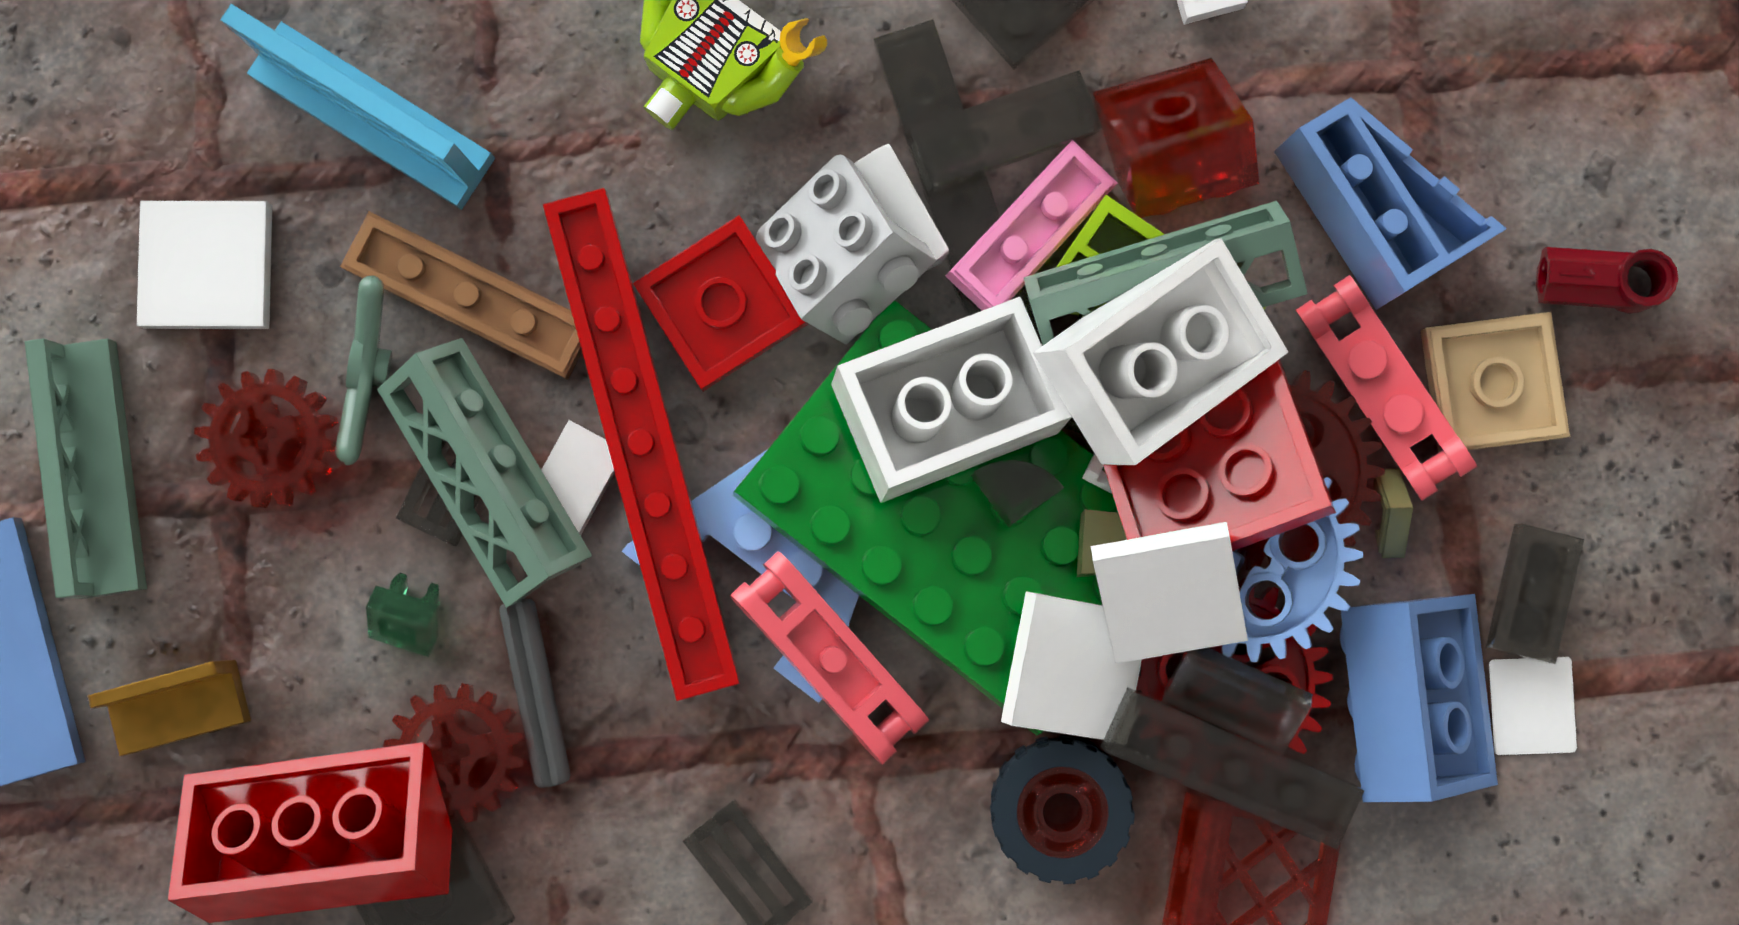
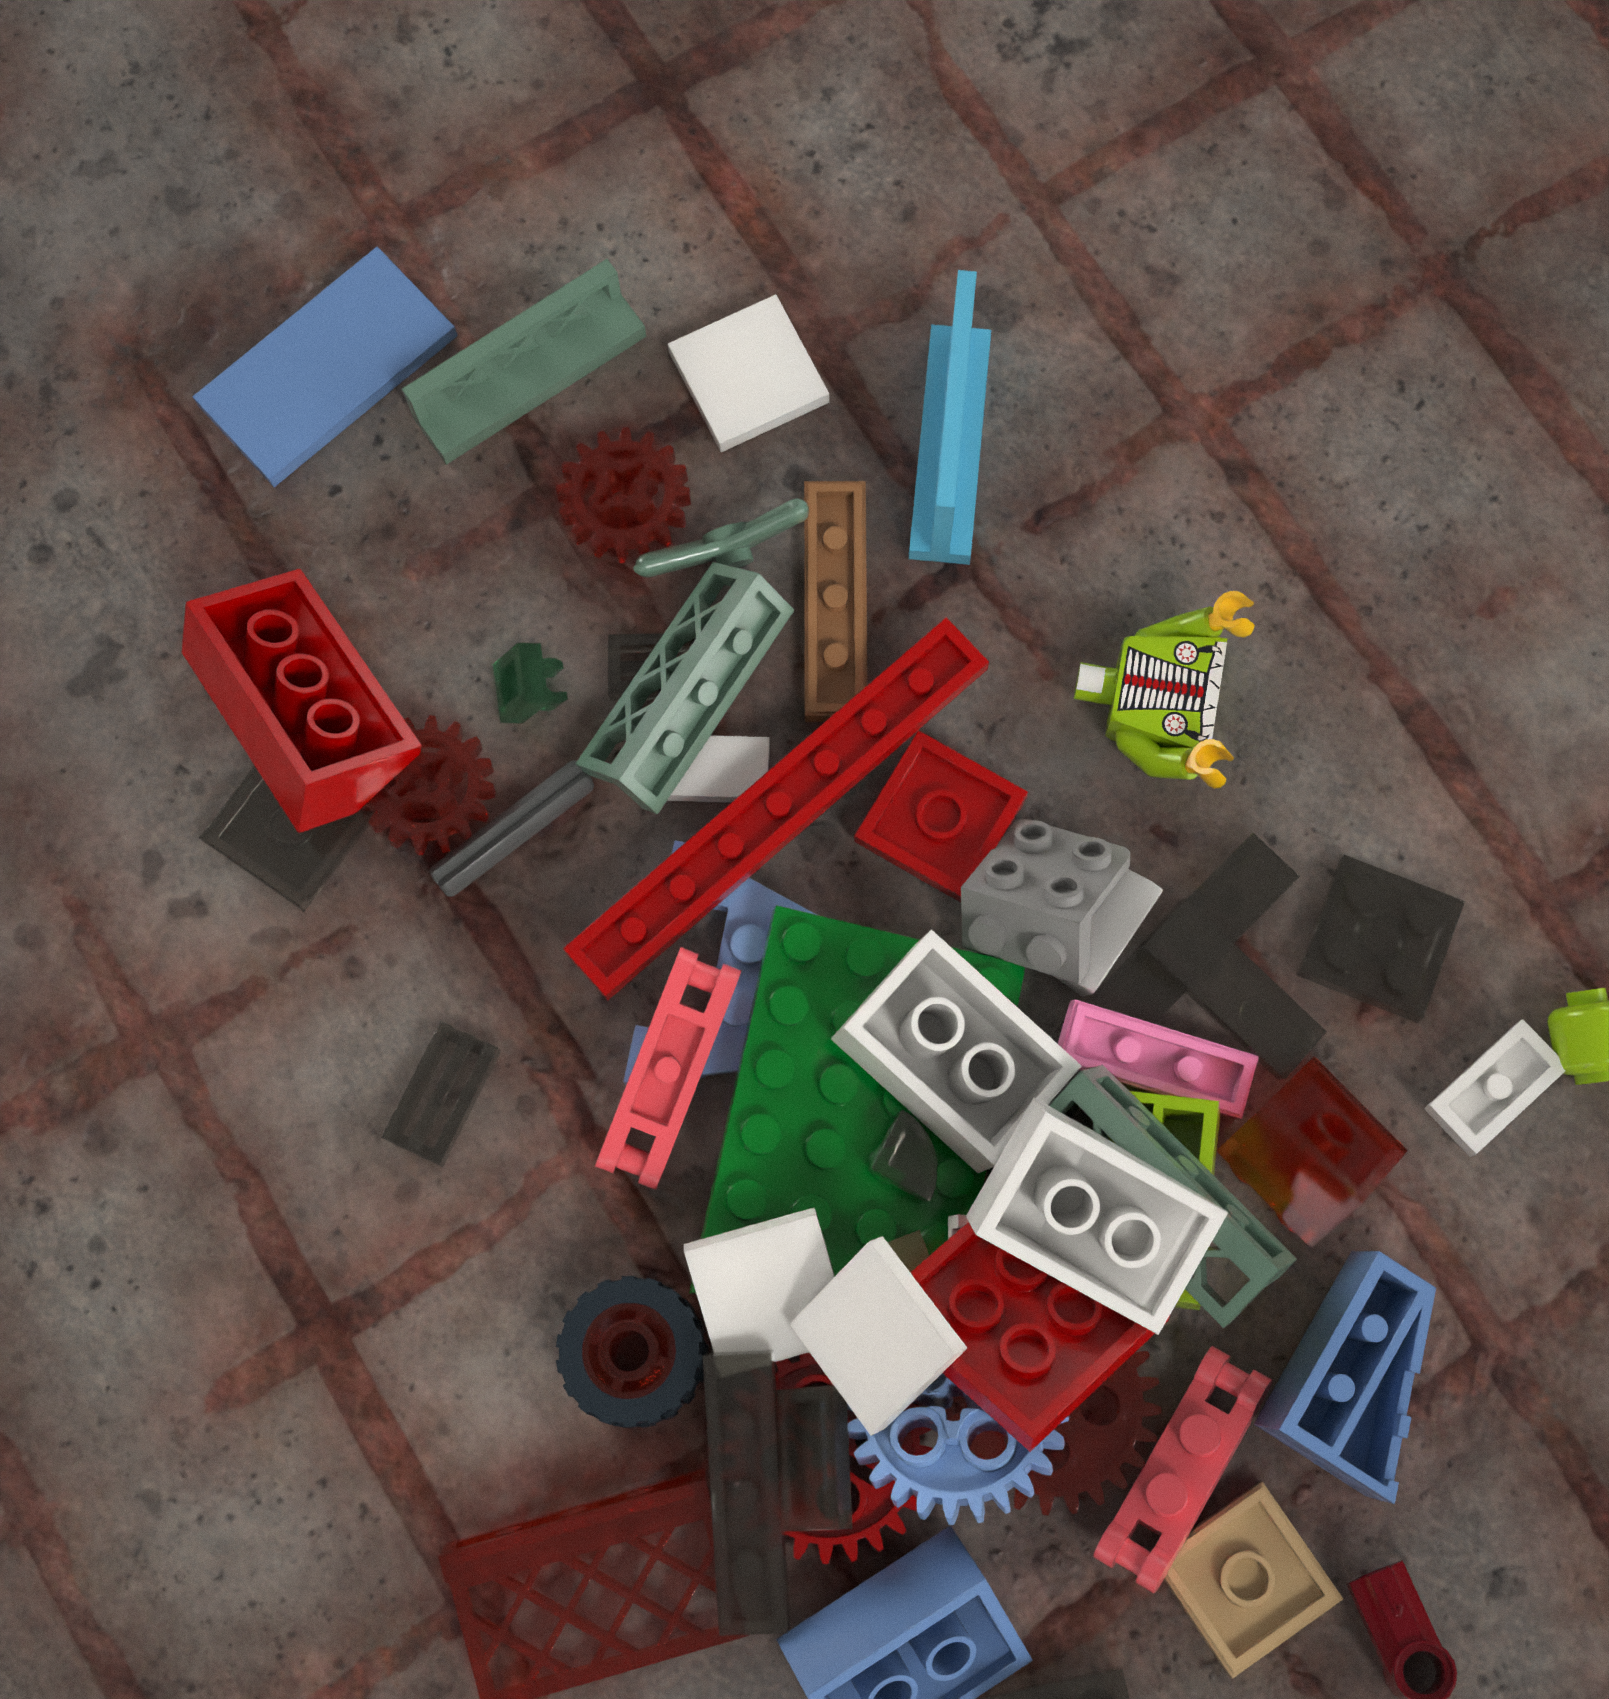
camera: 65 degrees right, 10 degrees down
pearl gold panel [87,660,251,756] -> none
olive tile [1373,469,1413,558] -> none

